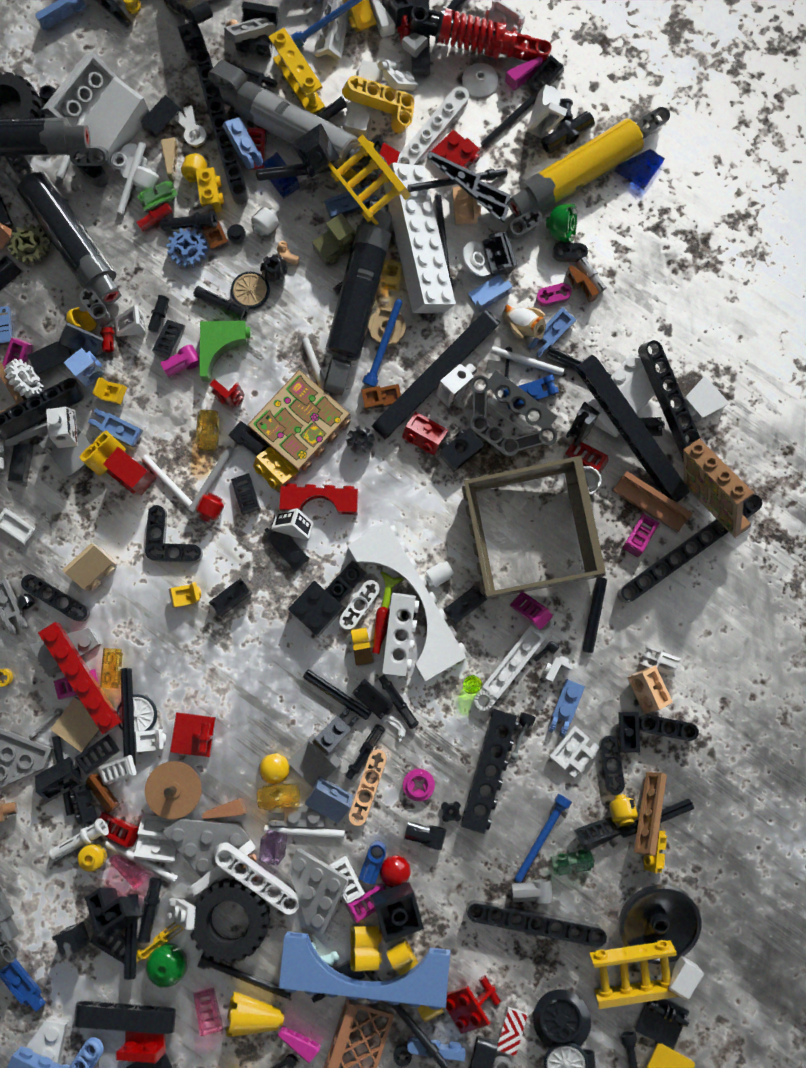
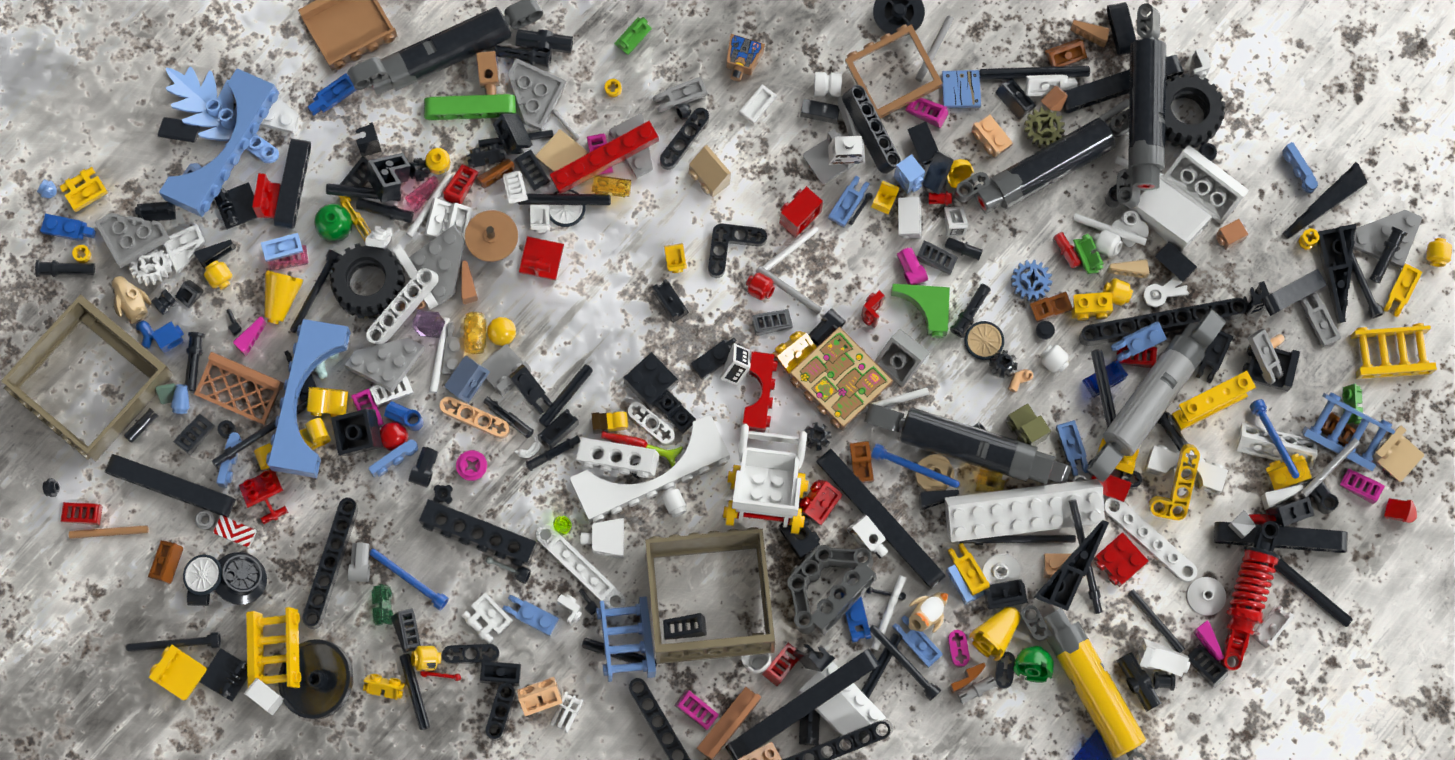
camera: 90 degrees right, 5 degrees down
white gear [4,359,44,398] -> none
white pin [49,818,109,861] -> none
yellow brick [79,430,126,476] -> none
black pin [160,210,218,231] -> none
clear yellow piece [195,409,220,451] -> none
black slope [292,123,340,177] -> none
yellow fence [328,134,411,225] -> none
white plate [377,60,419,90] -> none
black hinge [444,586,487,625] -> none
dark pink slope [510,592,553,630] -> none
medium nougat plate [634,772,667,856] -> none
none -> light blue panel [261,233,303,262]
none -> medium blue hinge [369,439,418,477]
none -> black gear [409,158,430,182]
none -> red hinge [420,671,461,681]
none -> bright green beam [424,94,516,120]
none -> white torso [581,518,624,558]
none -> medium blue fence [596,596,656,682]
none -> black slope [663,613,707,640]
none -> white piece [723,424,808,534]
none -> black hinge [849,193,873,226]
none -> black piece [870,625,941,701]
none -> light grey slope [874,329,930,387]
none -> white hinge [898,197,922,239]
none -> black slope [919,490,959,510]
none -> yellow hinge [947,543,990,596]
none -> yellow cone [969,607,1021,661]
none -> light nougat bracket [972,115,1013,158]
none -> nougat brick [1216,219,1249,250]

